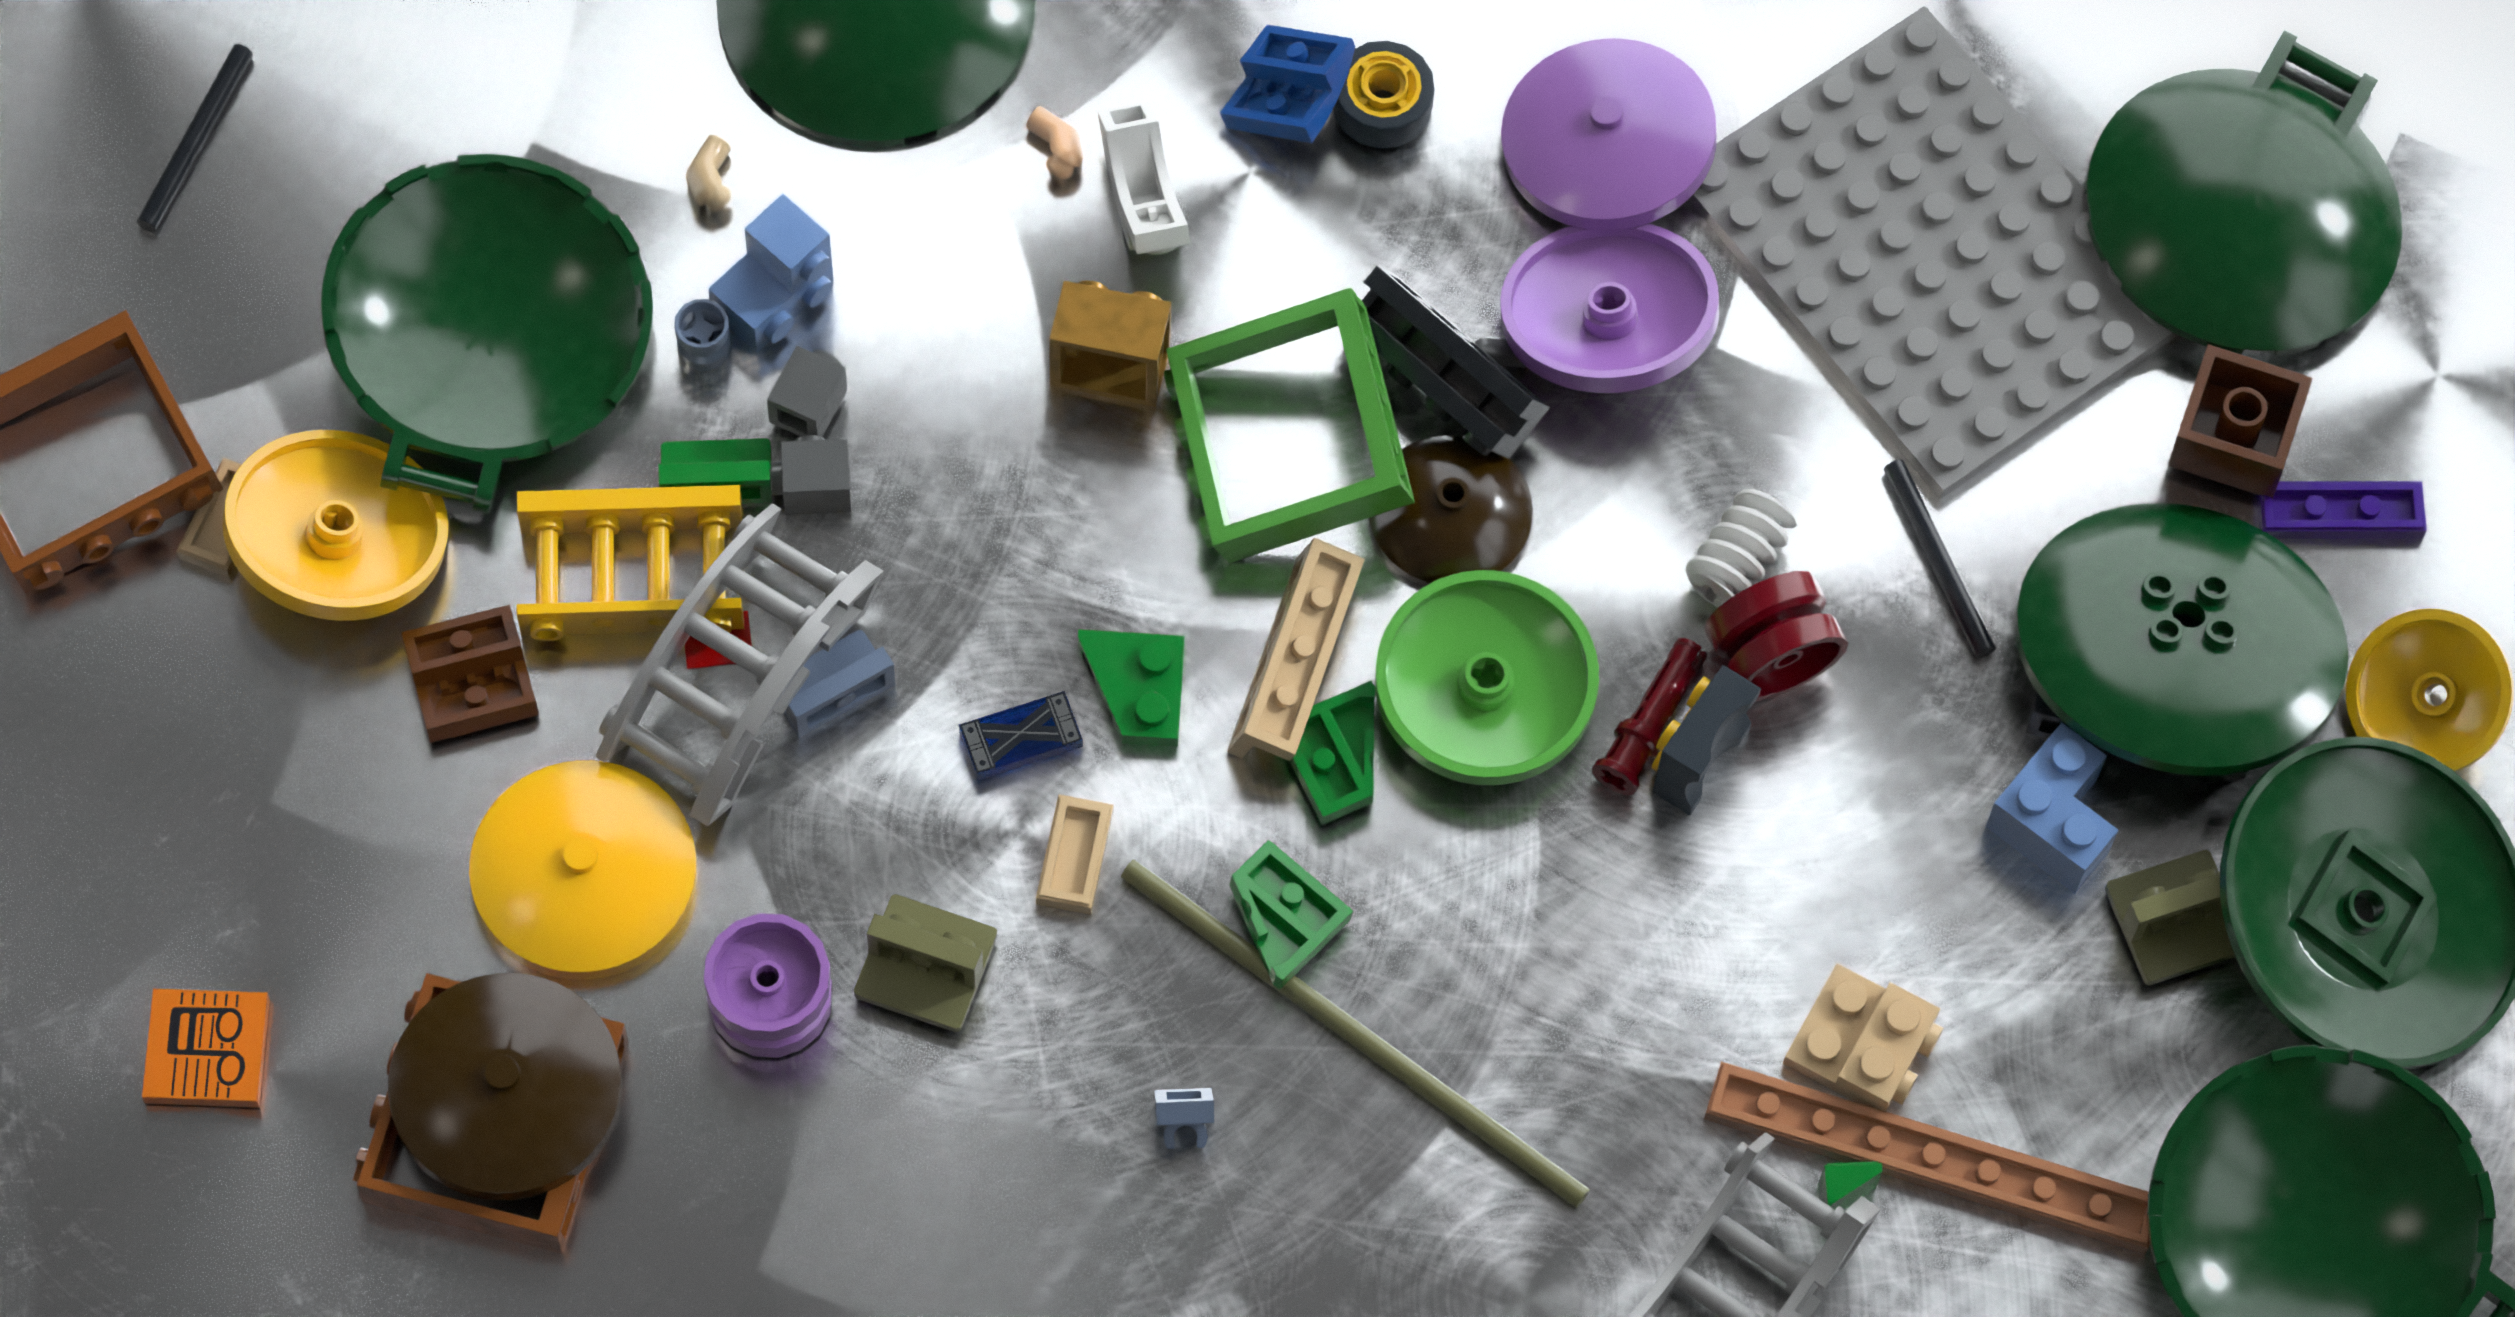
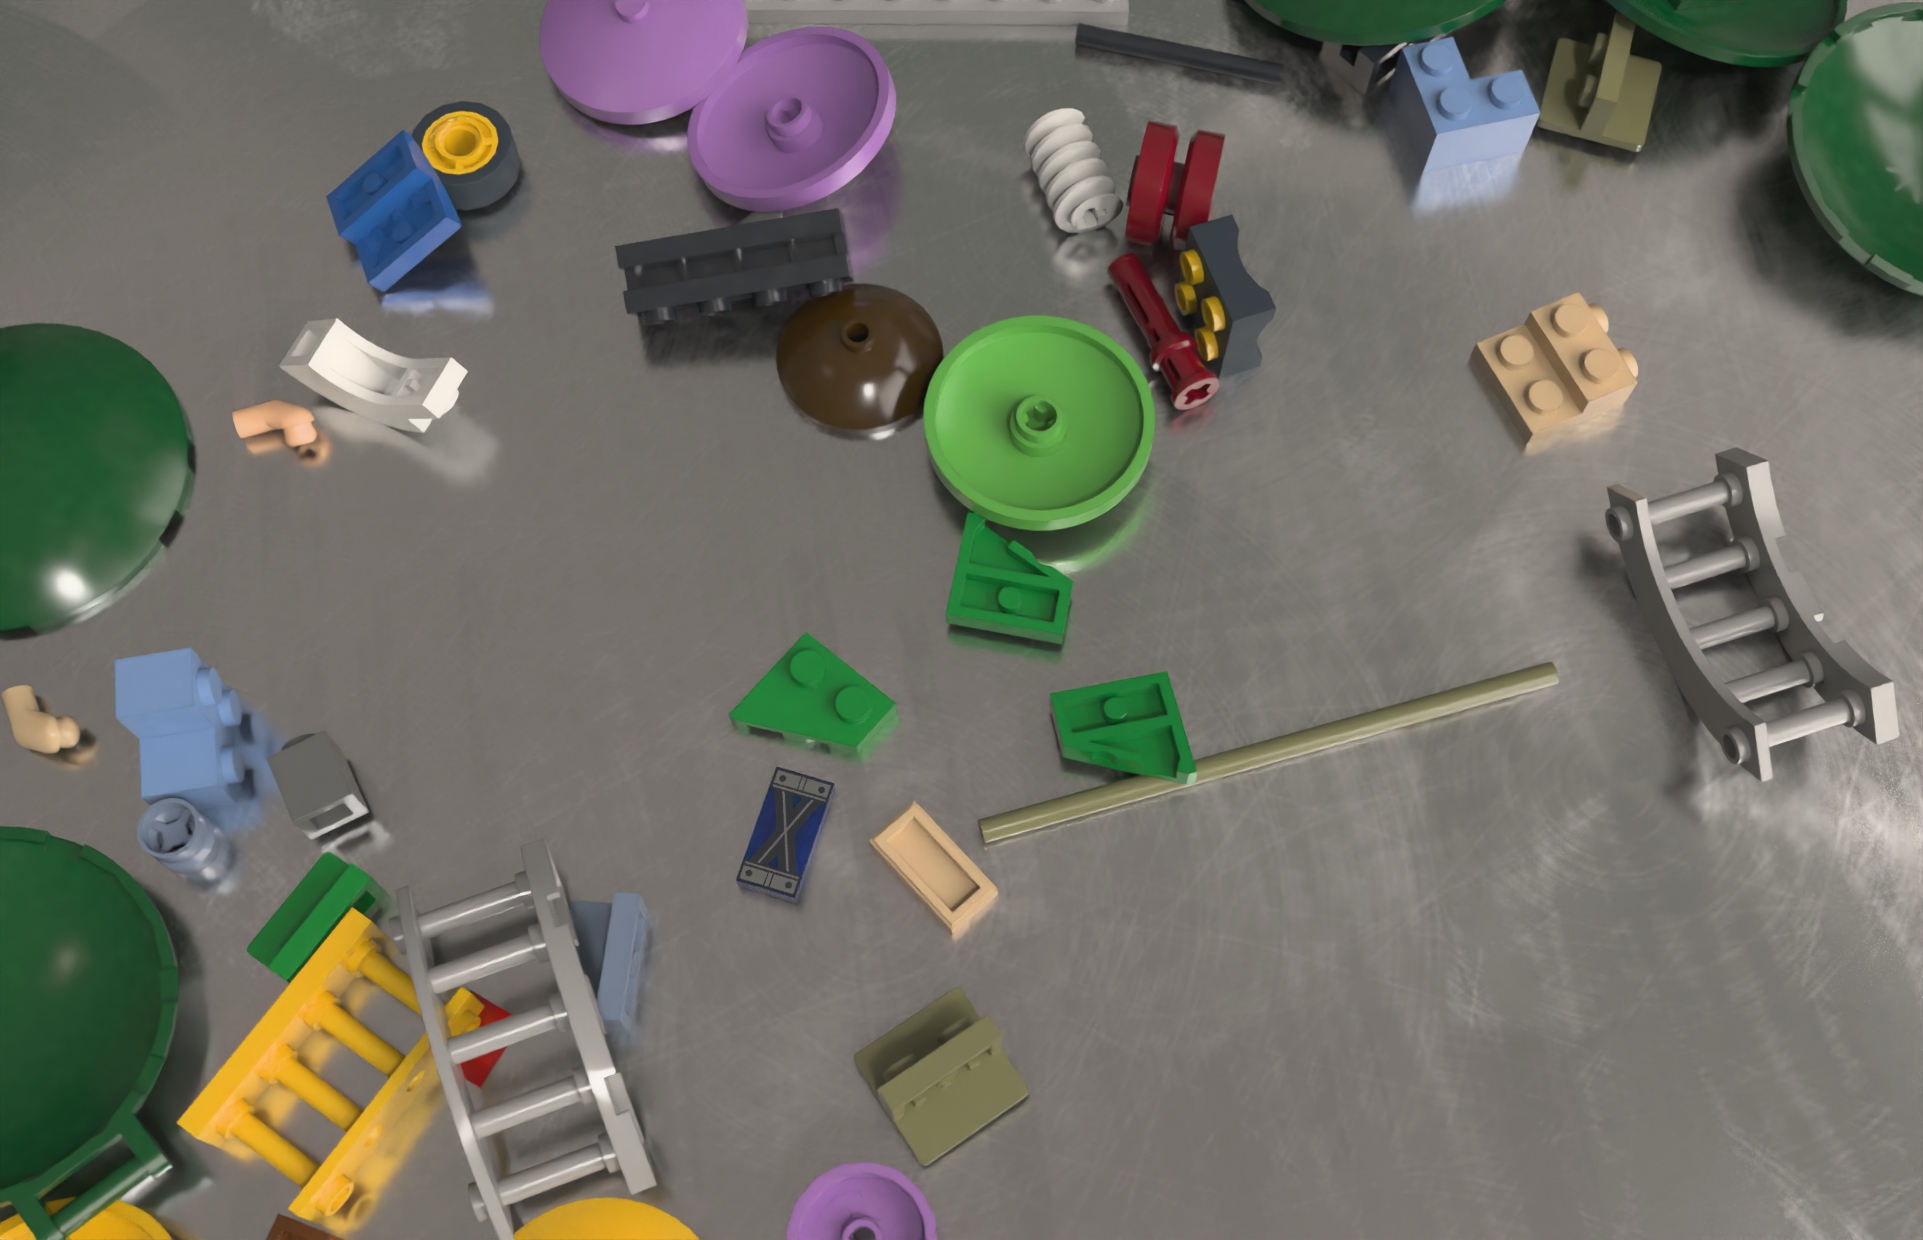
camera: 50 degrees left, 0 degrees up
dark grey brick [771,435,851,515] -> none
pearl gold piece [1049,280,1172,407] -> none
sand blue tile [1154,1088,1214,1149] -> none
bright green window [1164,287,1415,563] -> none
tan fence [1227,537,1365,761] -> none
nougat tile [1704,1061,2150,1254] -> none
green slope [1818,1161,1883,1209] -> none

